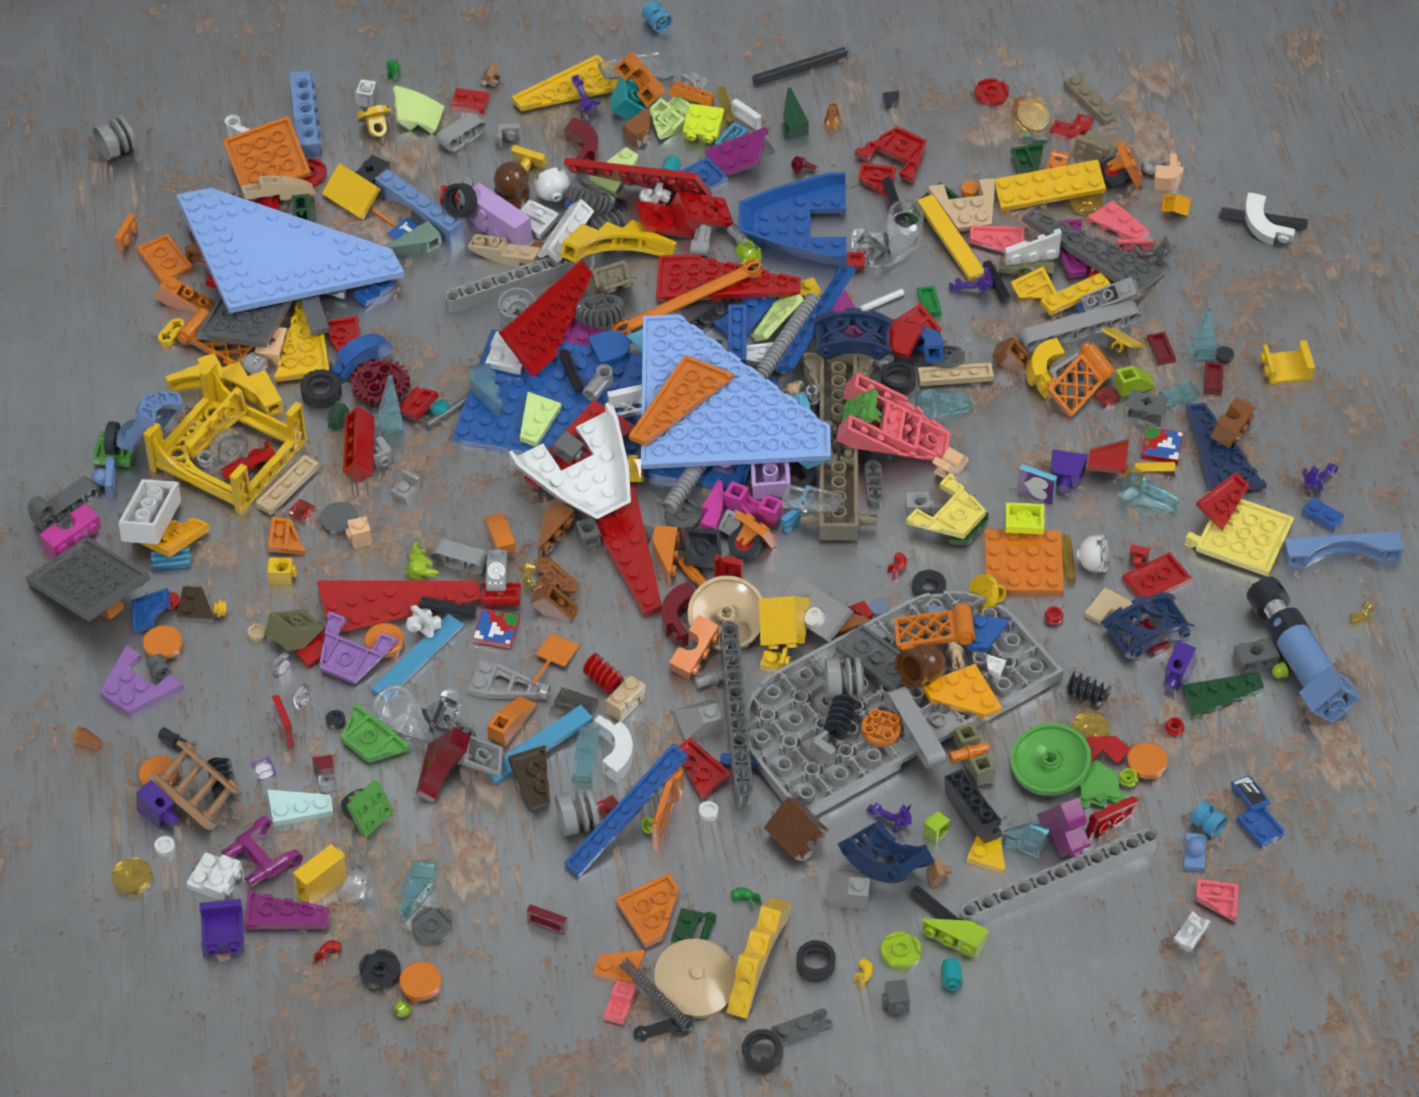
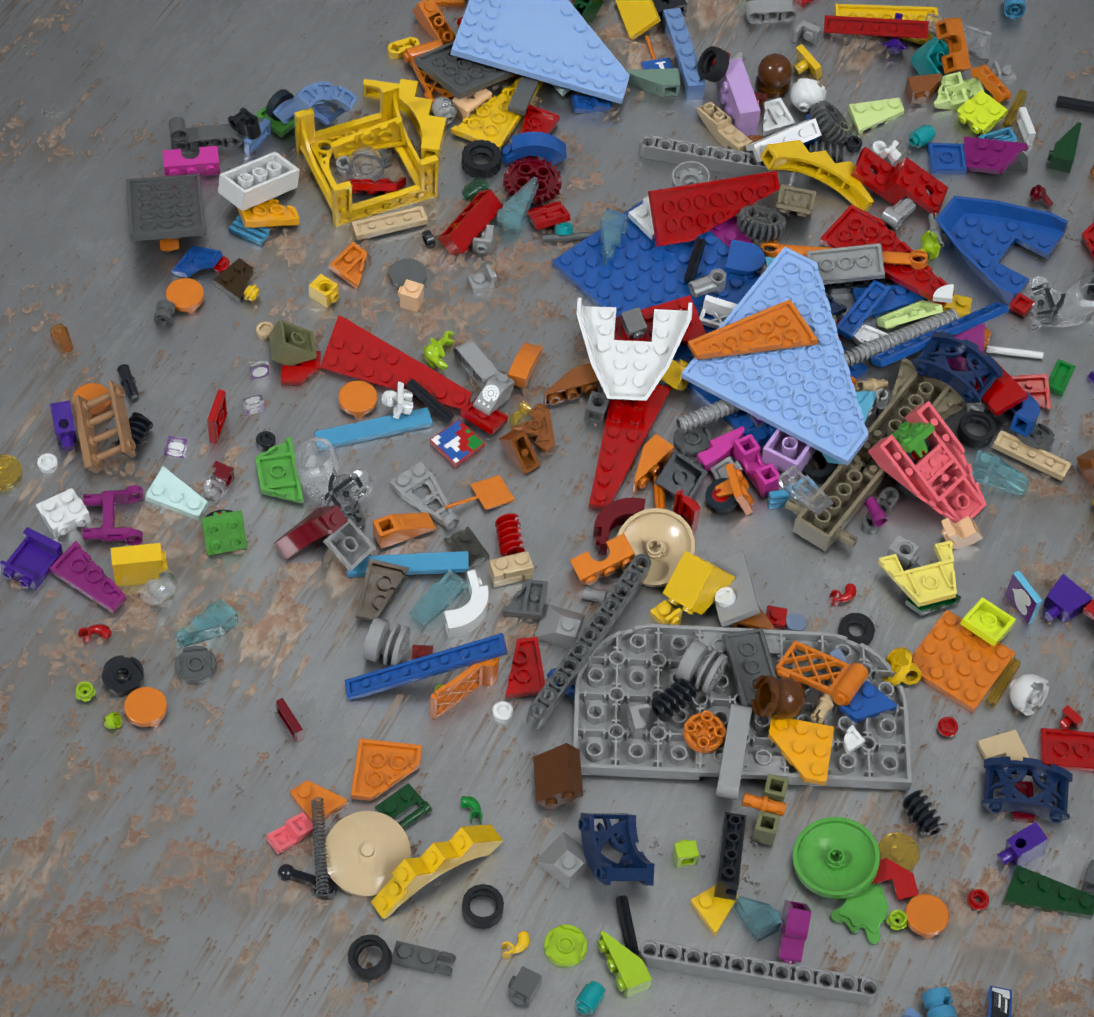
camera: 30 degrees right, 5 degrees up
medium lavender wing [100,645,184,716] -> none
clear red plate [289,498,316,523] -> none
medium lavender wing [319,611,398,684] -> none
yellowish green wing [520,392,562,447] -> none
red wing [564,157,712,196] -> none
dark red arch [565,117,599,174] -> none
dark purple piece [866,803,912,833] -> none
medium nougat tile [926,858,952,887] -> none
red wing [1085,796,1139,845] -> none
none -> lime plate [75,682,96,702]
none -> black piece [228,107,261,140]
none -> black tile [422,230,436,249]
none -> dark grey wing [503,579,548,620]
none -> light grey tile [807,243,885,285]
none -> red tile [824,15,929,39]
none -> magenta pin [864,497,889,527]
none -> white tile [933,284,954,303]

